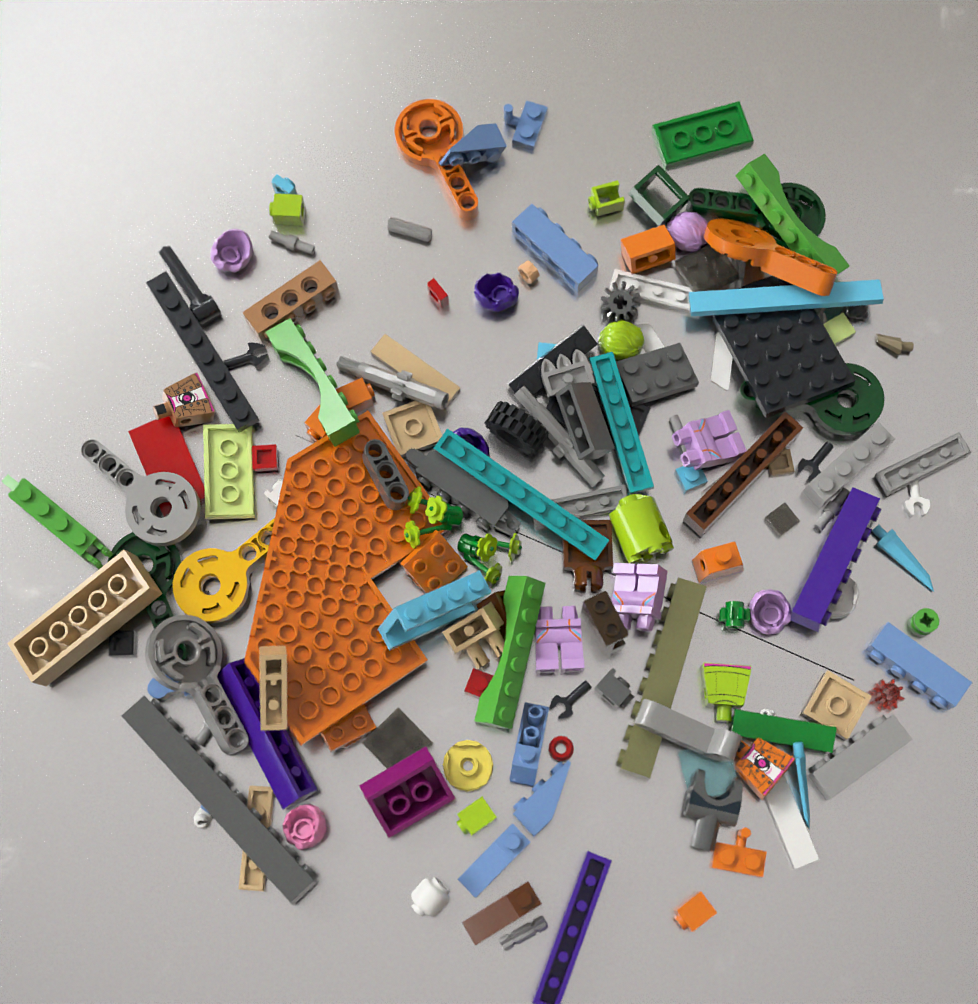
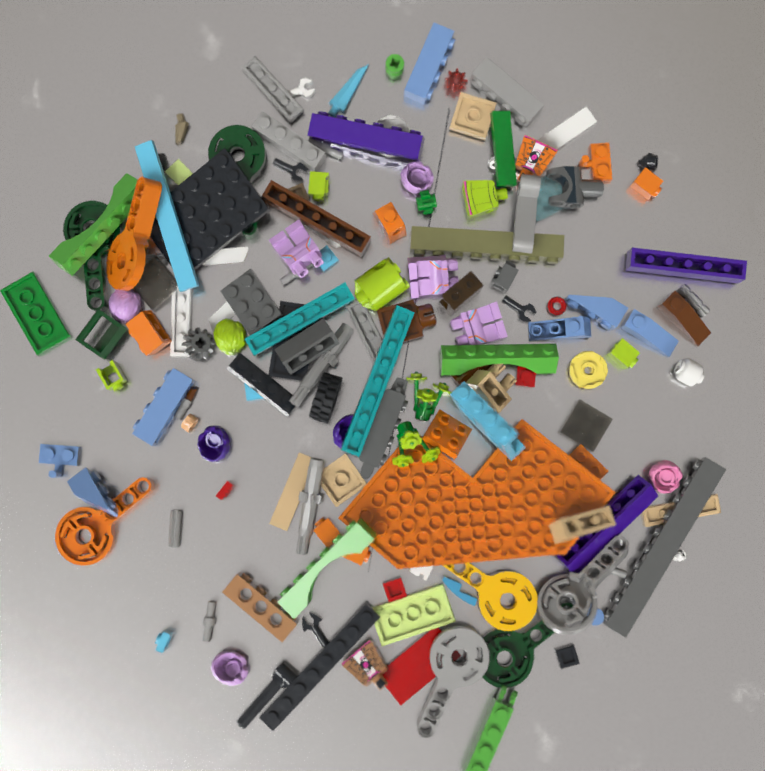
camera: 110 degrees left, 10 degrees up
tan brick [7,550,162,687] -> none
lime brick [269,193,305,226] -> none
magenta brick [359,746,456,838] -> none
dark grey beam [362,439,409,510] -> none
light grey plate [541,349,595,398] -> none
clear smoke tile [765,503,800,537] -> none
medium azure bar [793,742,810,830] -> none
none -> light grey piece [174,386,198,420]
none -> lime window [308,171,330,202]
none -> dark azure slope [442,575,477,606]
none -> black plate [638,153,658,172]

